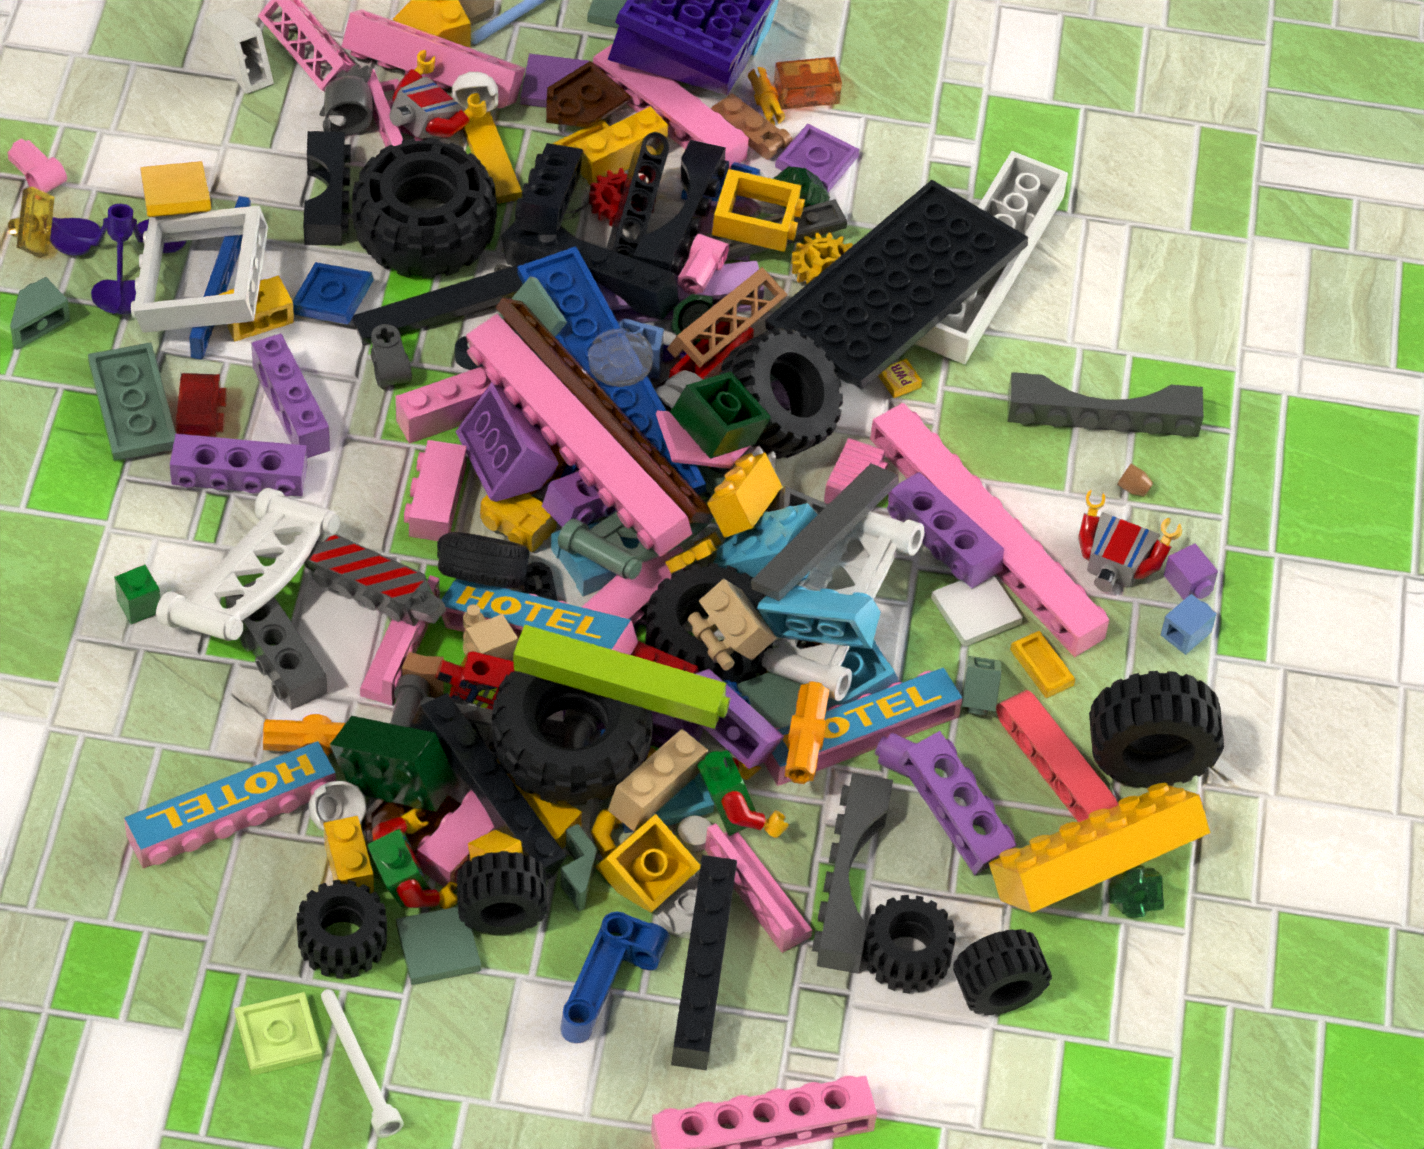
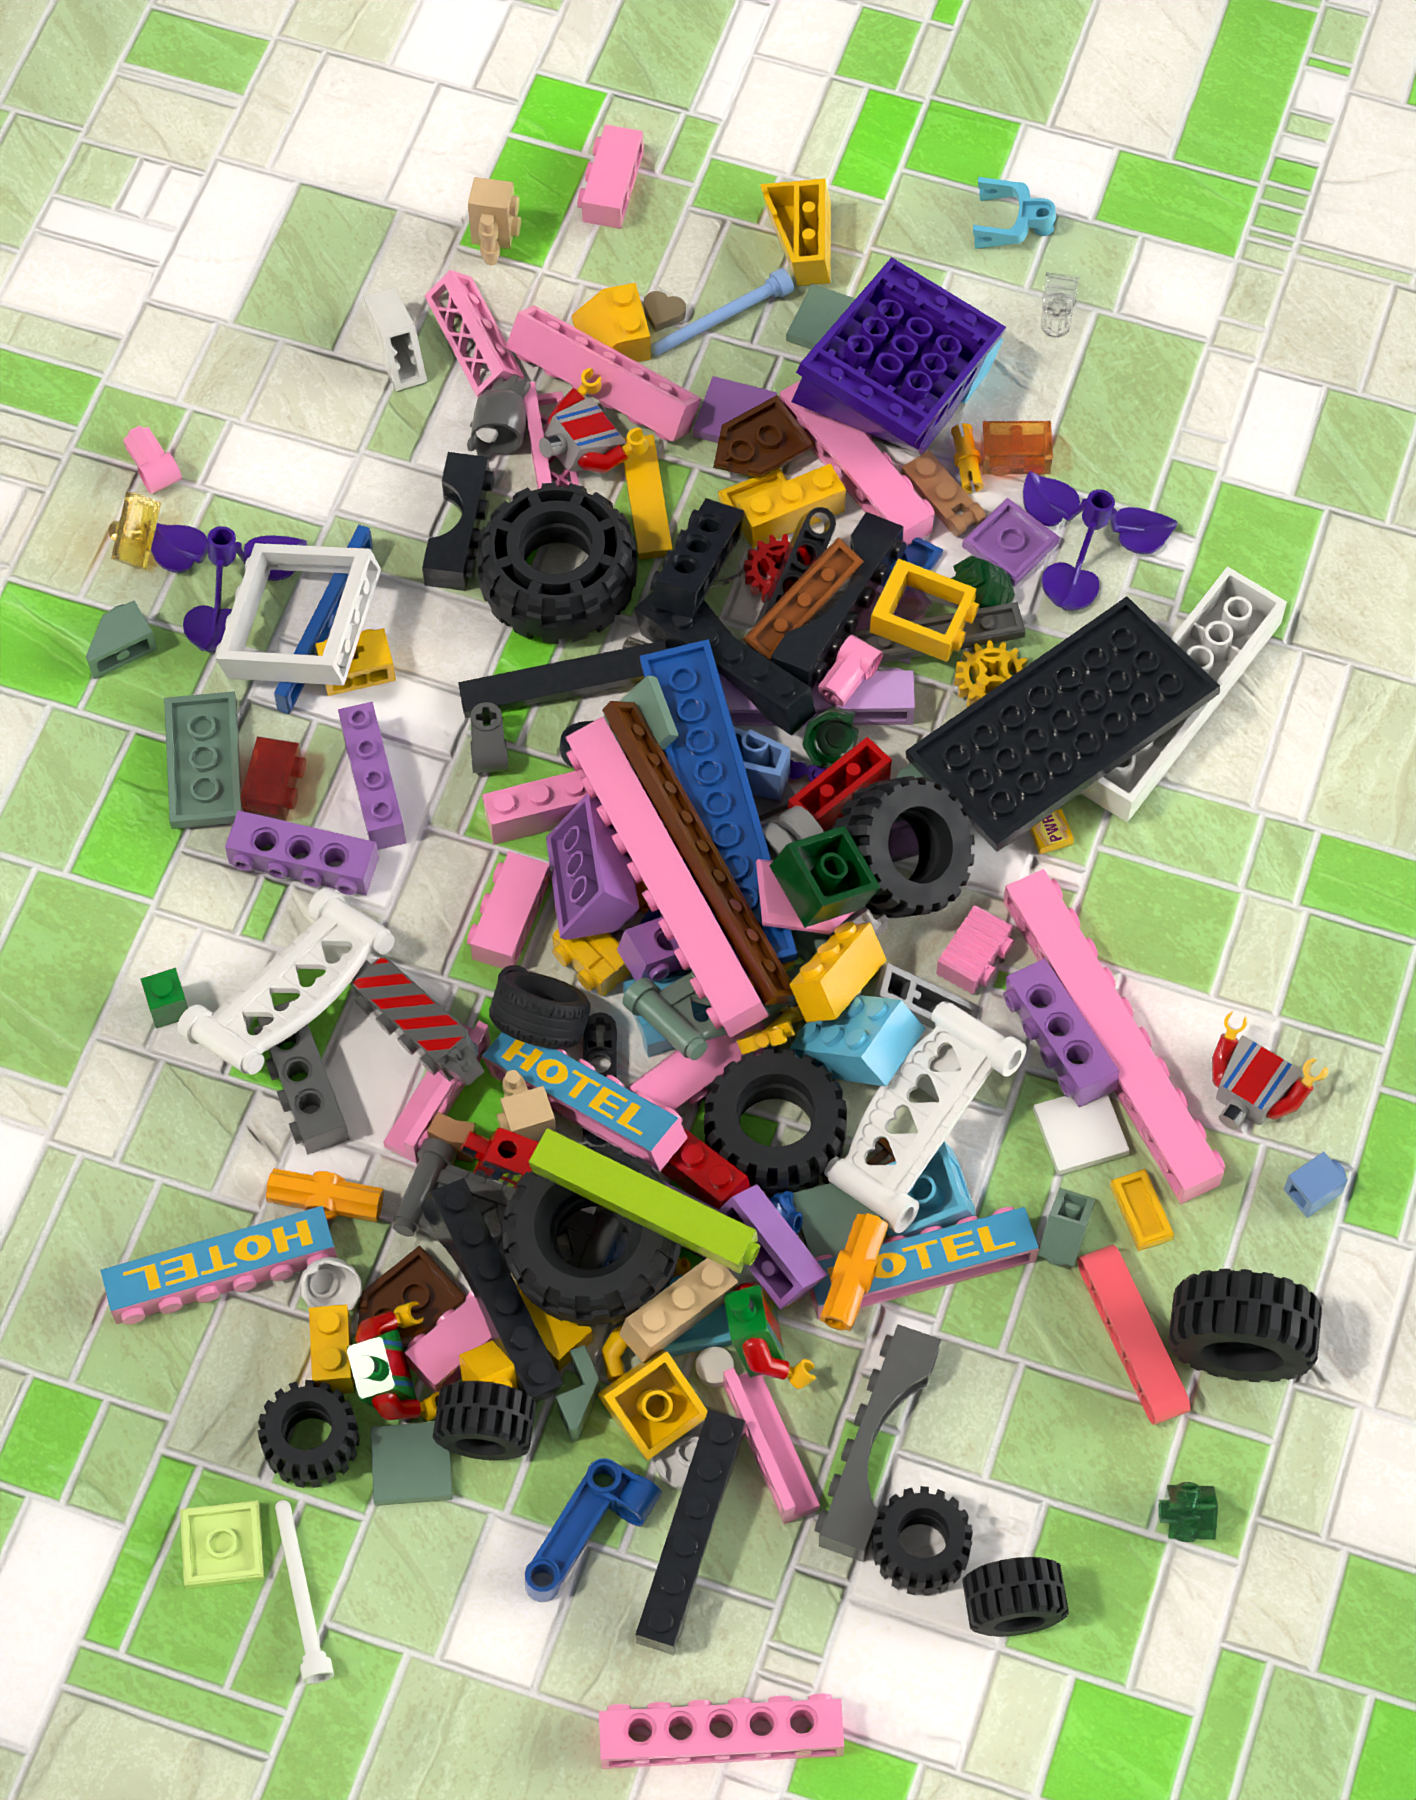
camera: 15 degrees right, 10 degrees up
yellow tile [140,161,211,217] -> none
blue tile [293,262,374,325] -> none
dark green piece [330,716,457,811] -> none
white hair [452,72,498,112] -> none
clear tile [588,328,653,387] -> none
medium nougat fence [667,267,788,368] -> none
tan brick [688,579,777,670] -> none
dark grey tile [751,463,899,601] -> none
medium azure slope [757,585,881,649] -> none
medium lavender brick [875,733,916,777] -> none
medium lavender brick [899,731,1017,876] -> none
yellow brick [989,783,1211,913] -> none
dark grey arch [1007,372,1204,437] -> none
medium nougat hose [1117,463,1153,497] -> none
medium lavender brick [1164,543,1218,600] -> none
none -> dark orange tile [742,537,864,661]
none -> dark purple plant [1022,471,1178,611]

